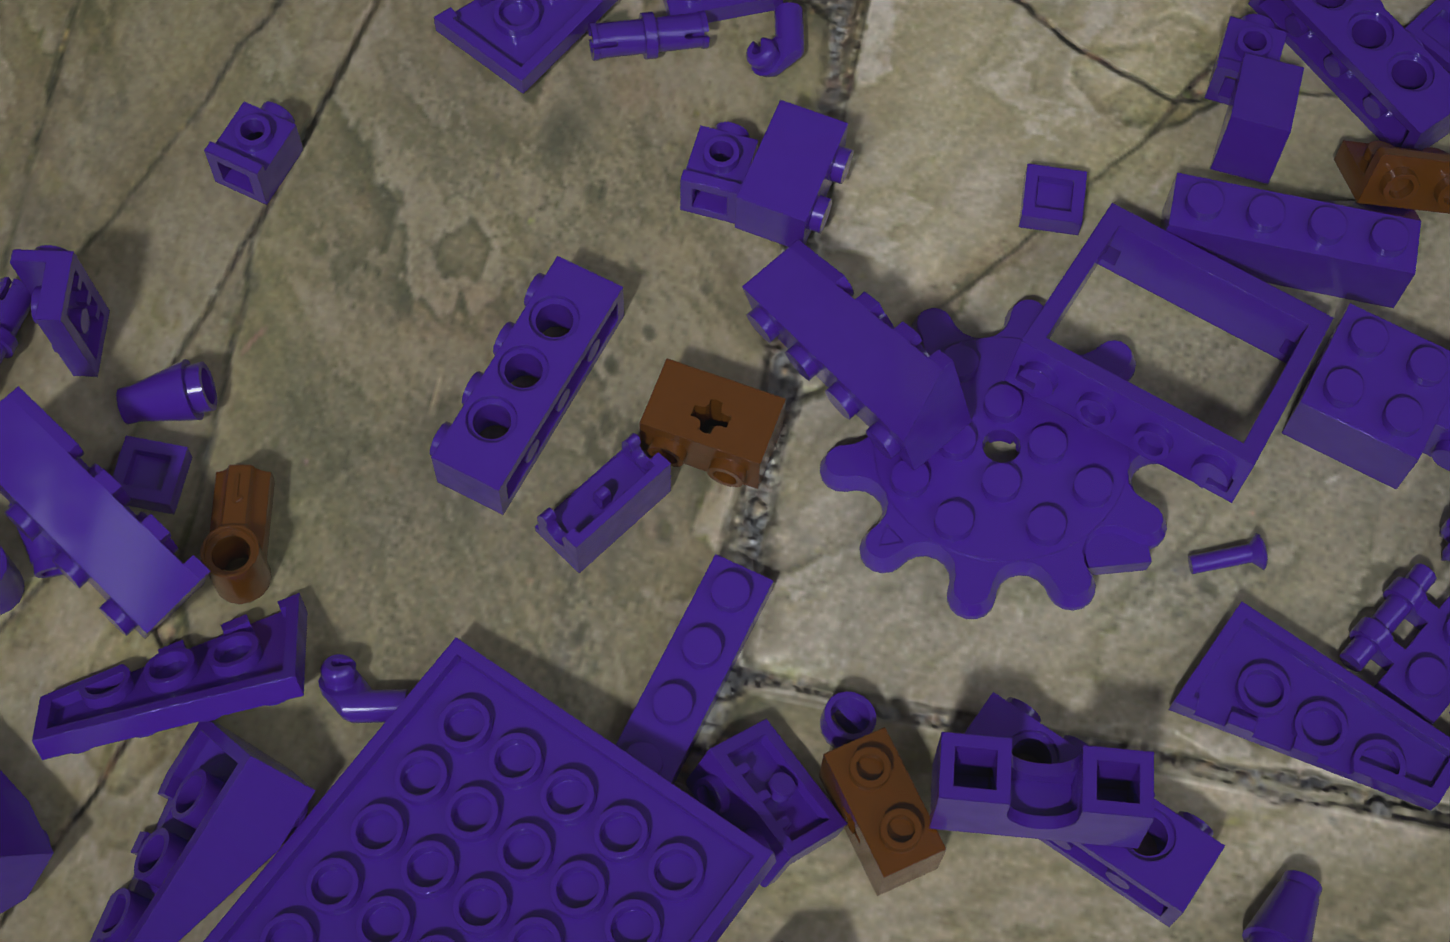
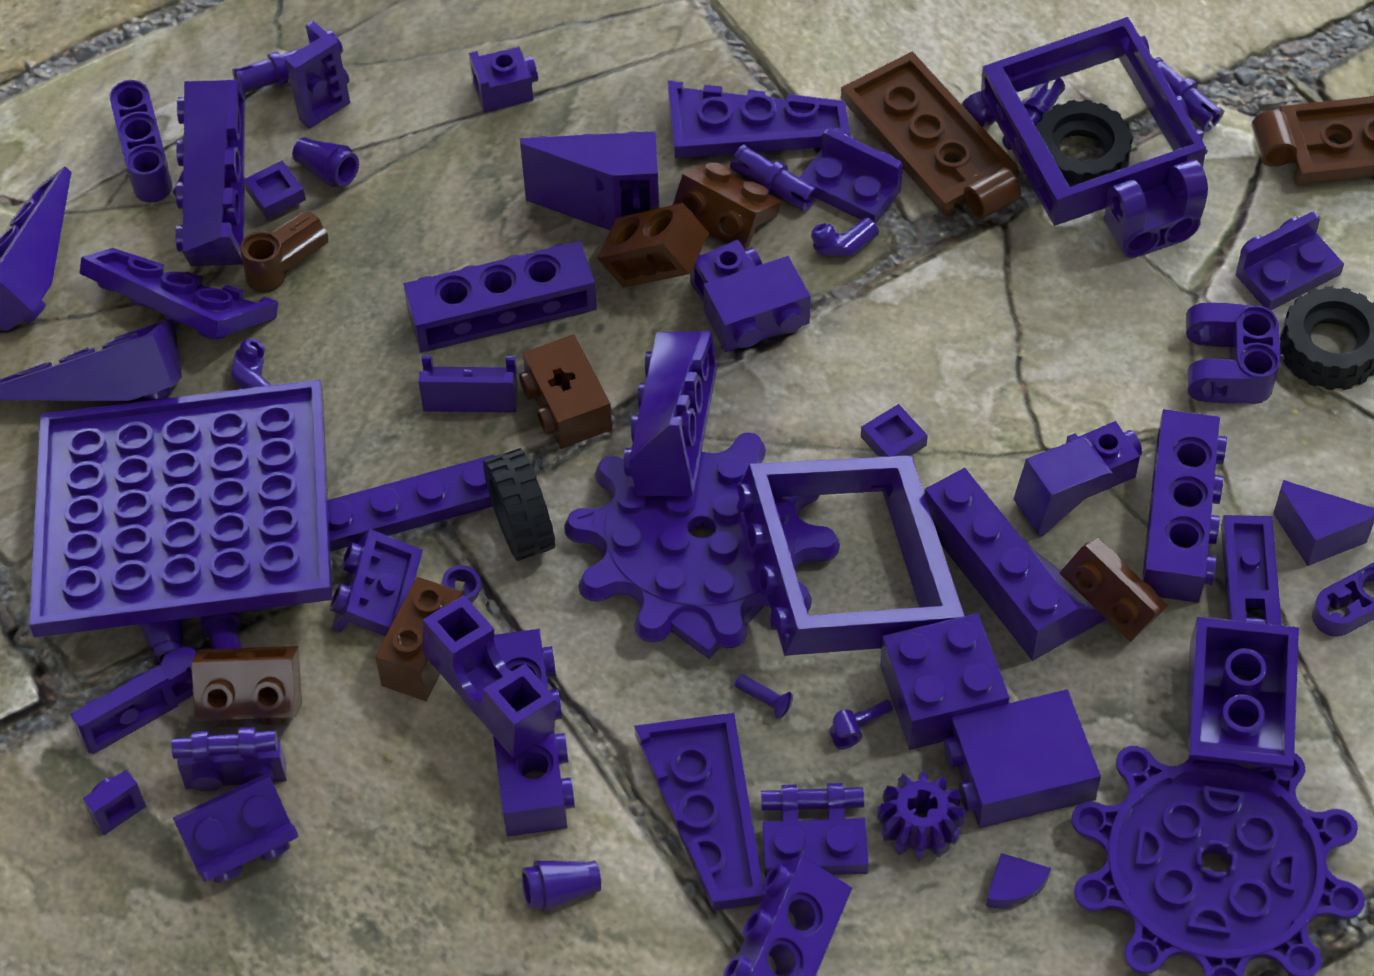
camera: 50 degrees right, 10 degrees down
none -> black tyre [483,448,556,561]
none -> dark purple slope [520,131,659,230]
none -> reddish brown brick [597,203,709,288]
none -> reddish brown bracket [673,162,782,249]
none -> dark purple hand [829,699,893,749]

